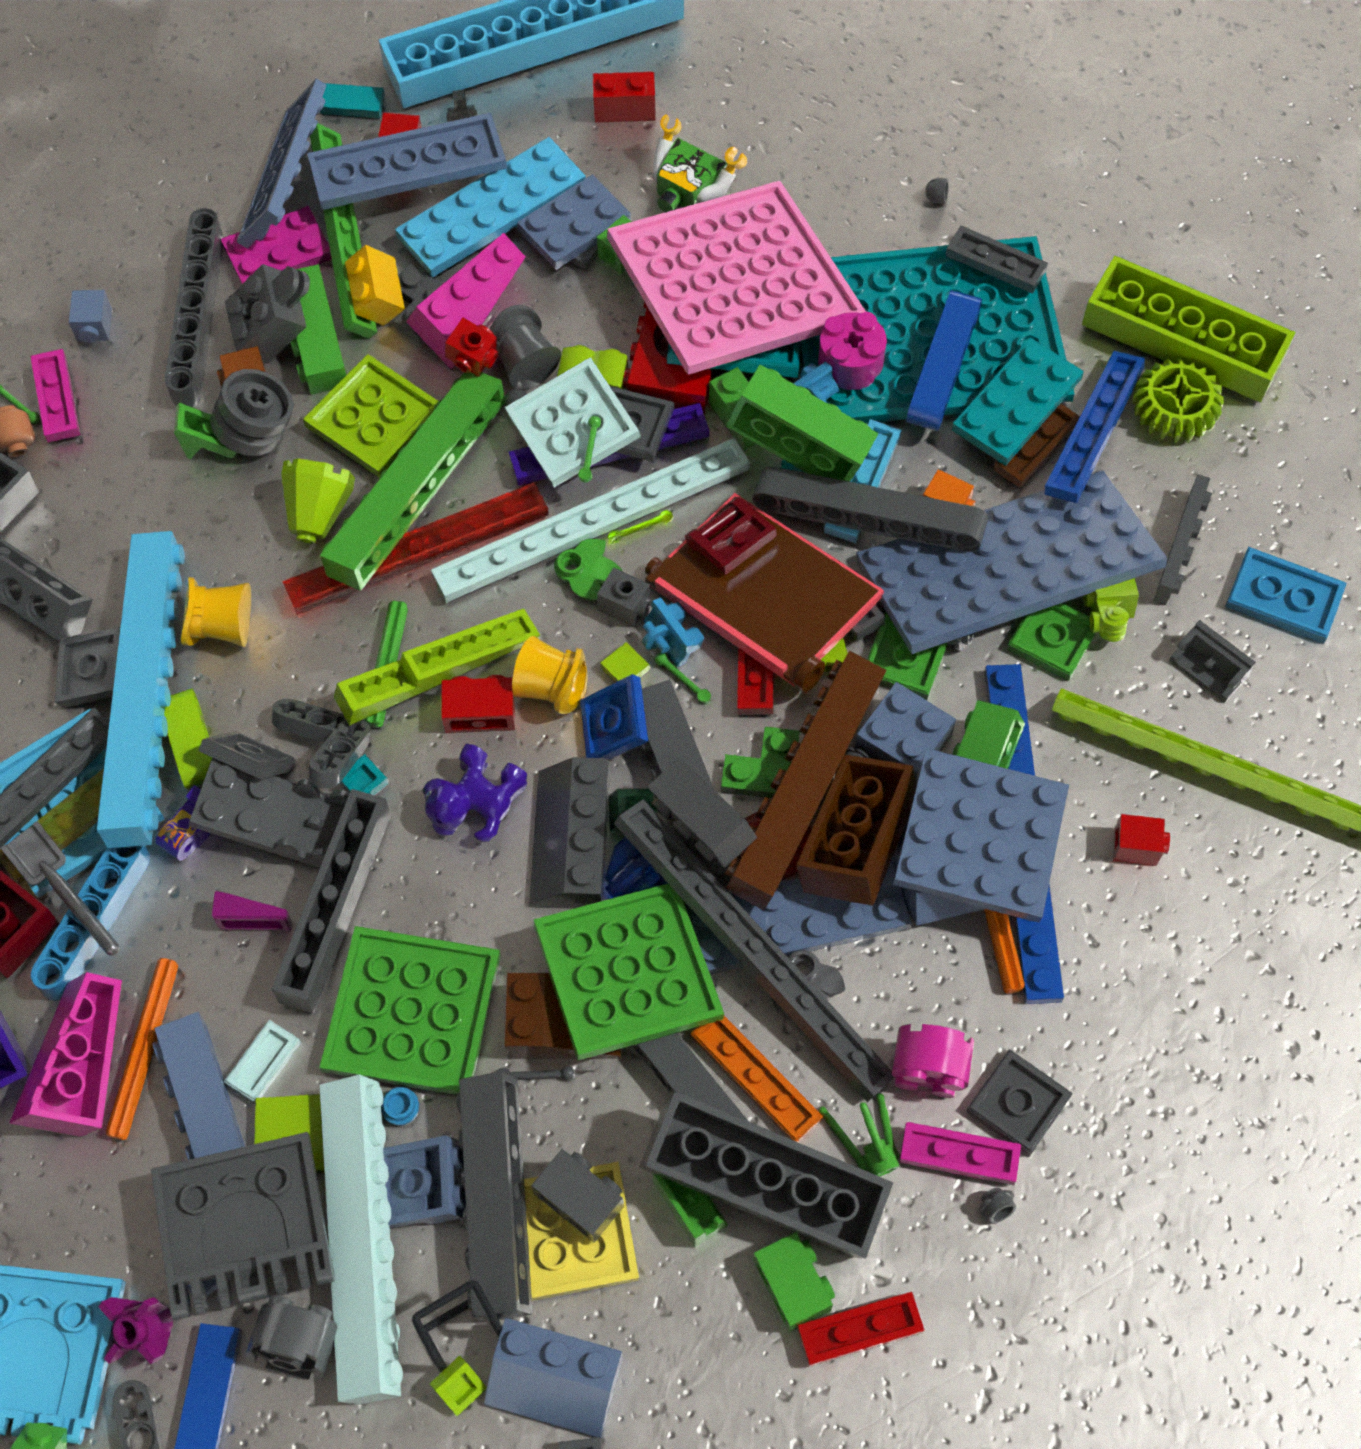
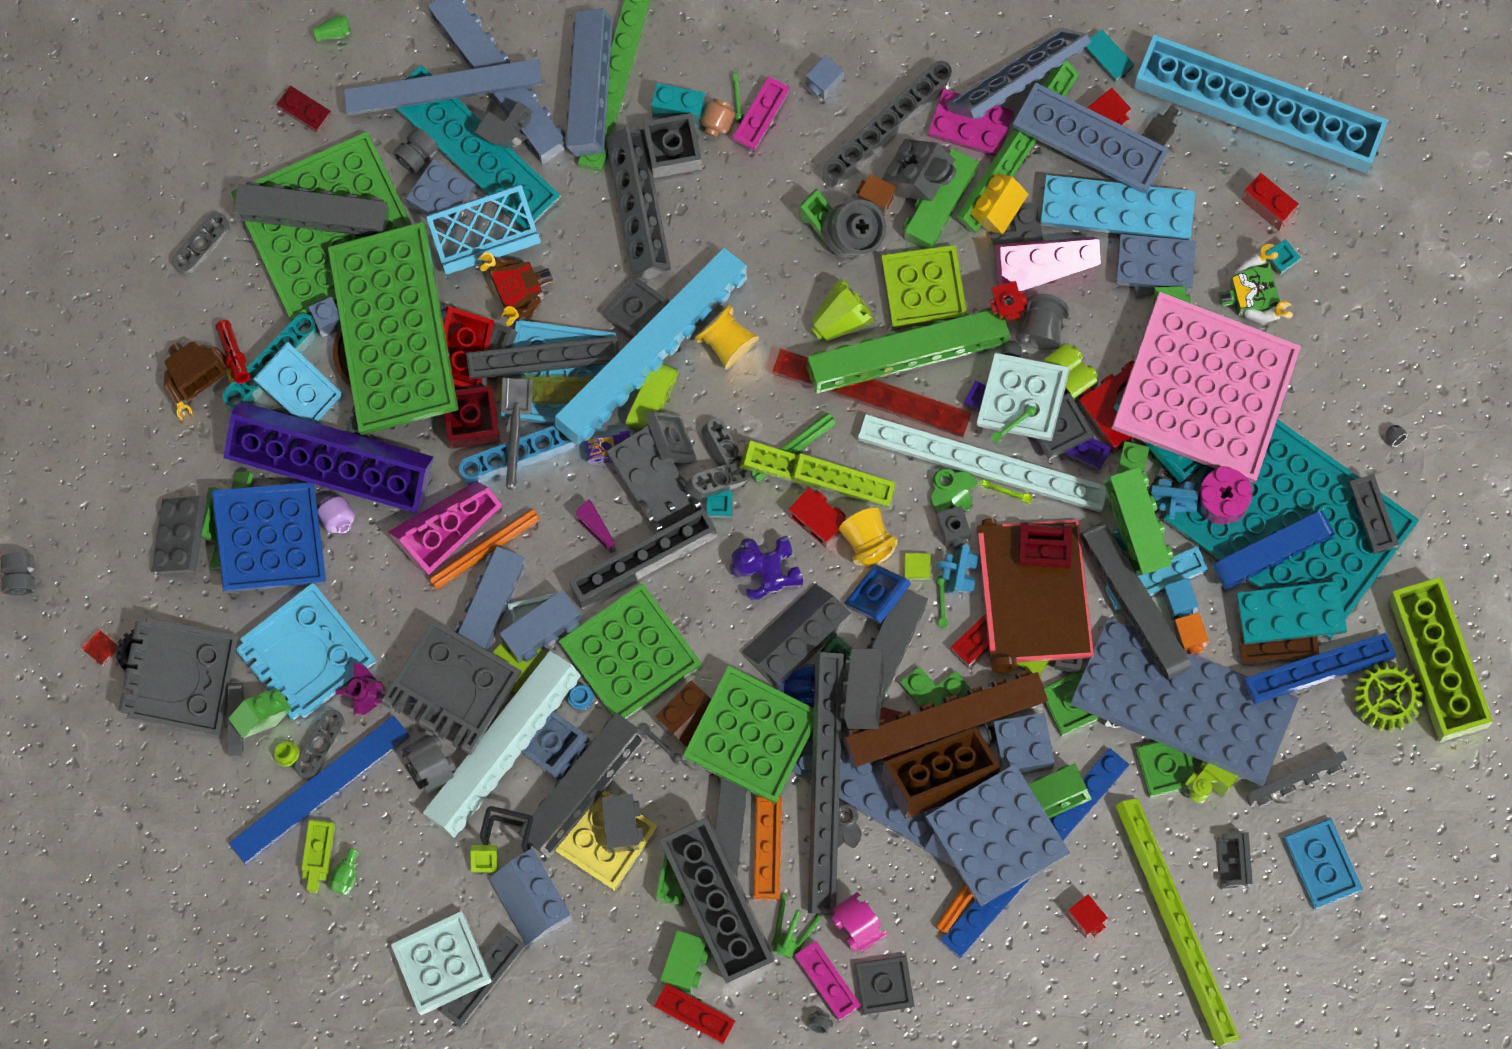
camera: 45 degrees right, 10 degrees up
none -> sand blue brick [499,590,582,664]
none -> dark azure brick [1162,578,1199,620]
none -> teal plate [1268,239,1301,275]

